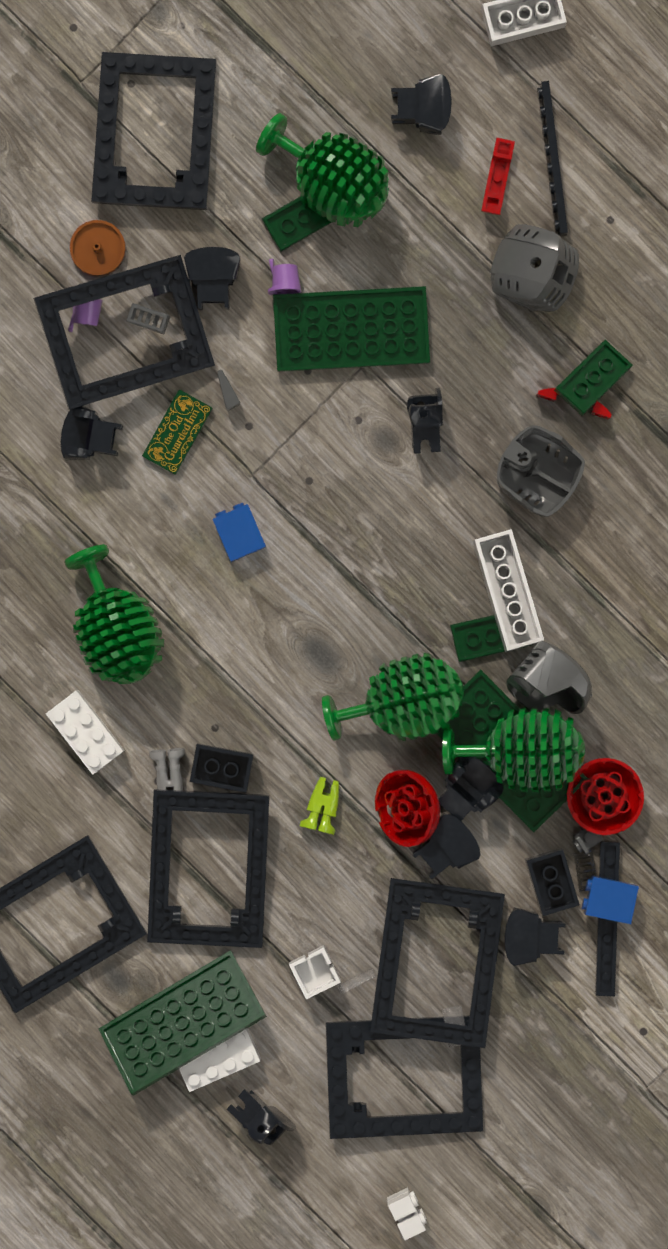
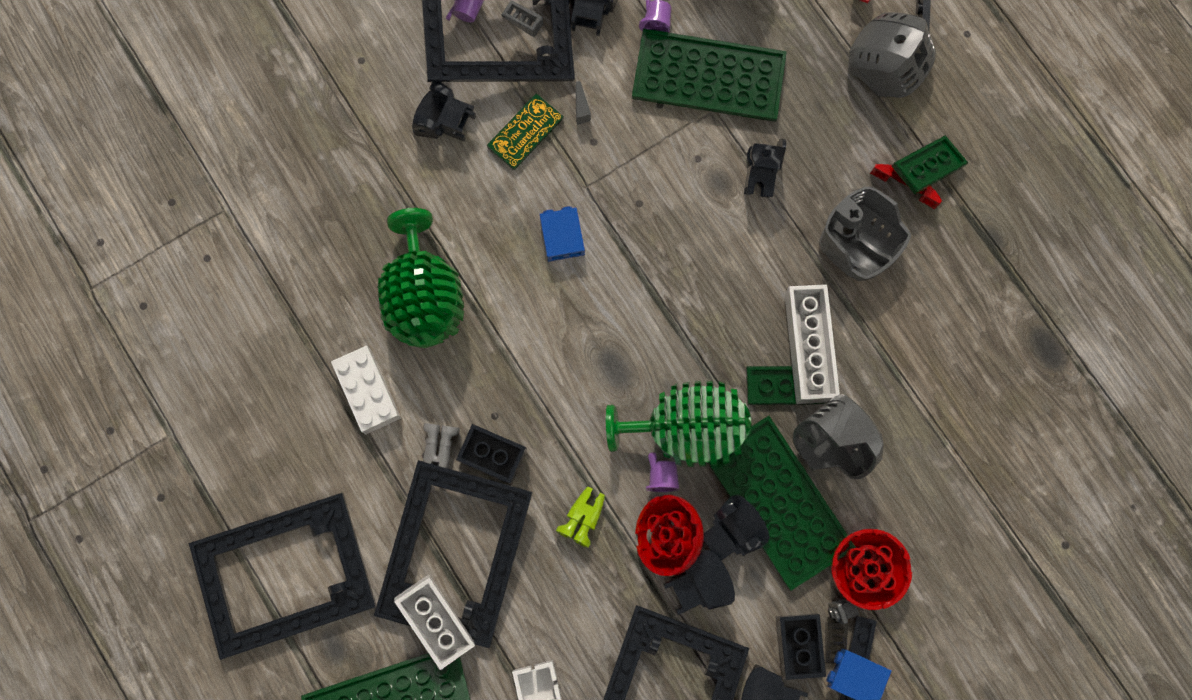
camera: 10 degrees right, 10 degrees down
green plant [442,708,586,792] -> none
none -> white brick [394,575,475,670]
none -> medium lavender hat [646,452,679,492]

